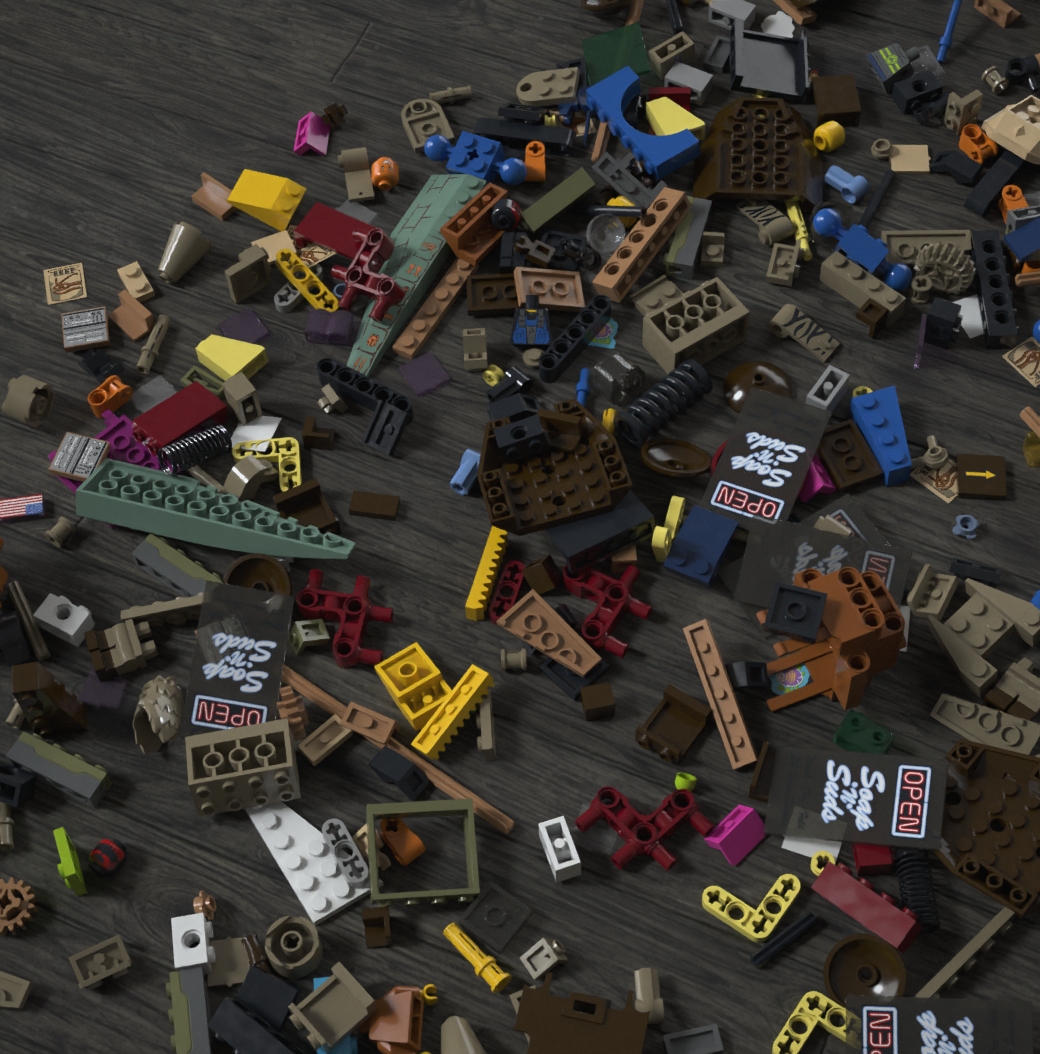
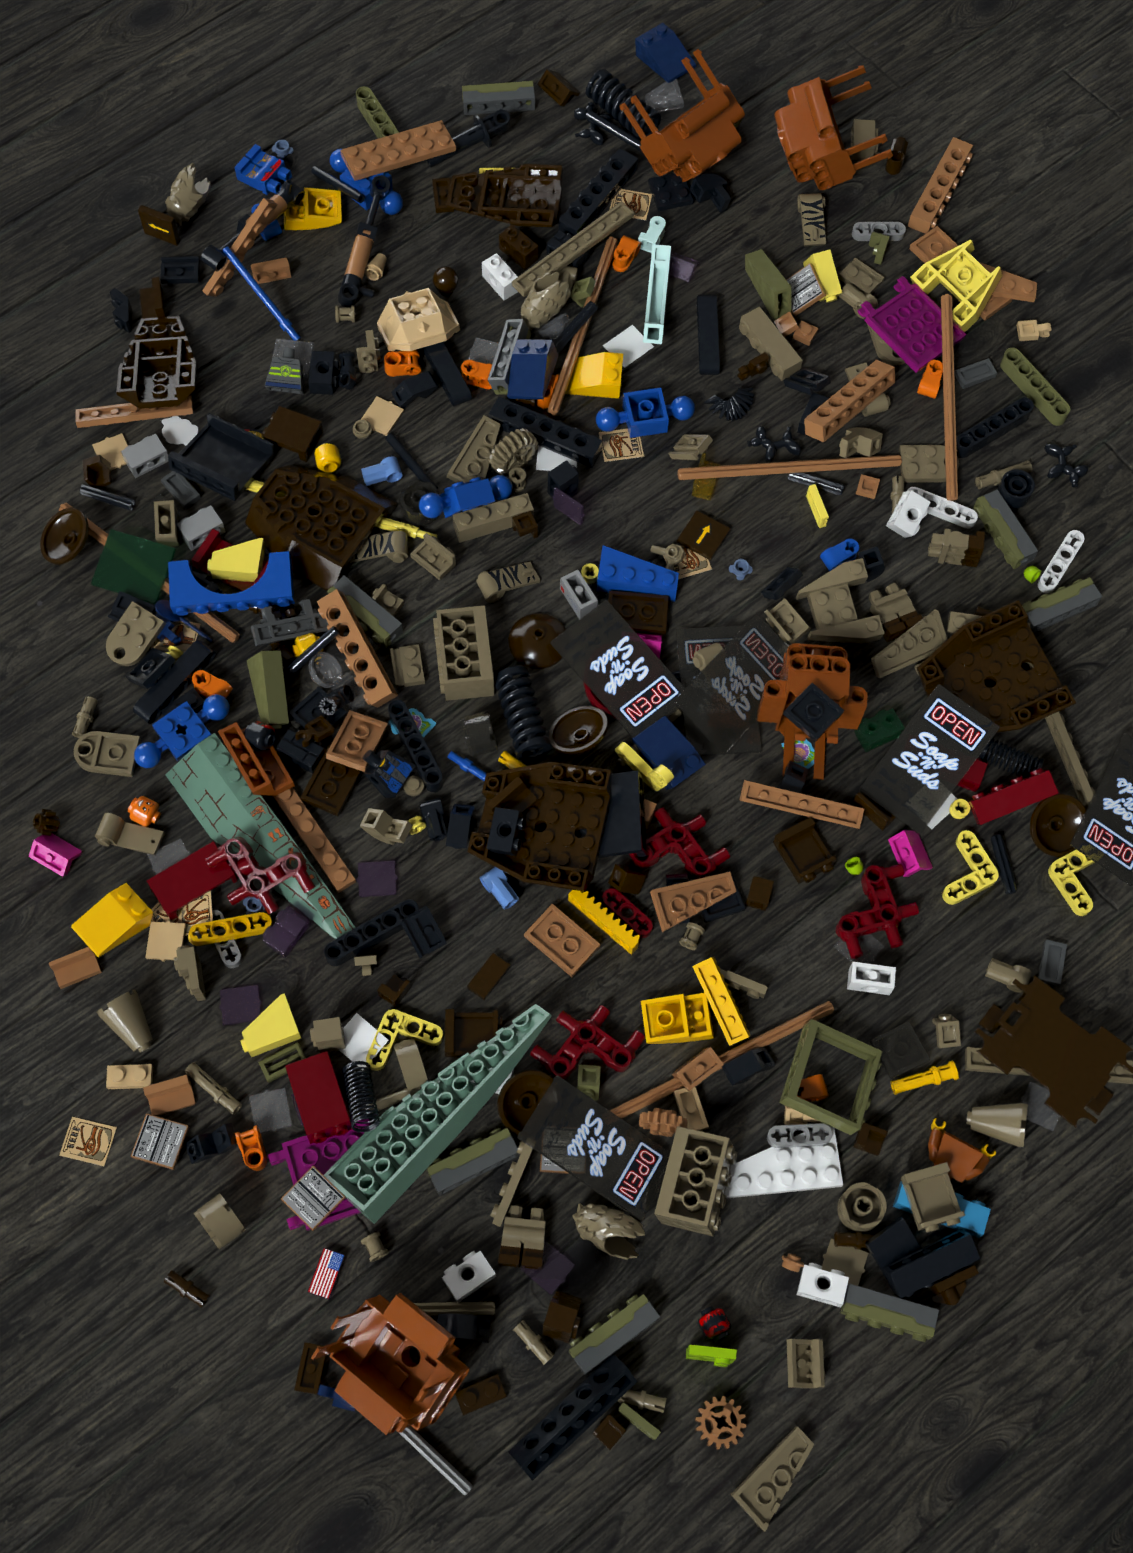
camera: 70 degrees left, 10 degrees up
none -> medium nougat plate [524,904,600,977]

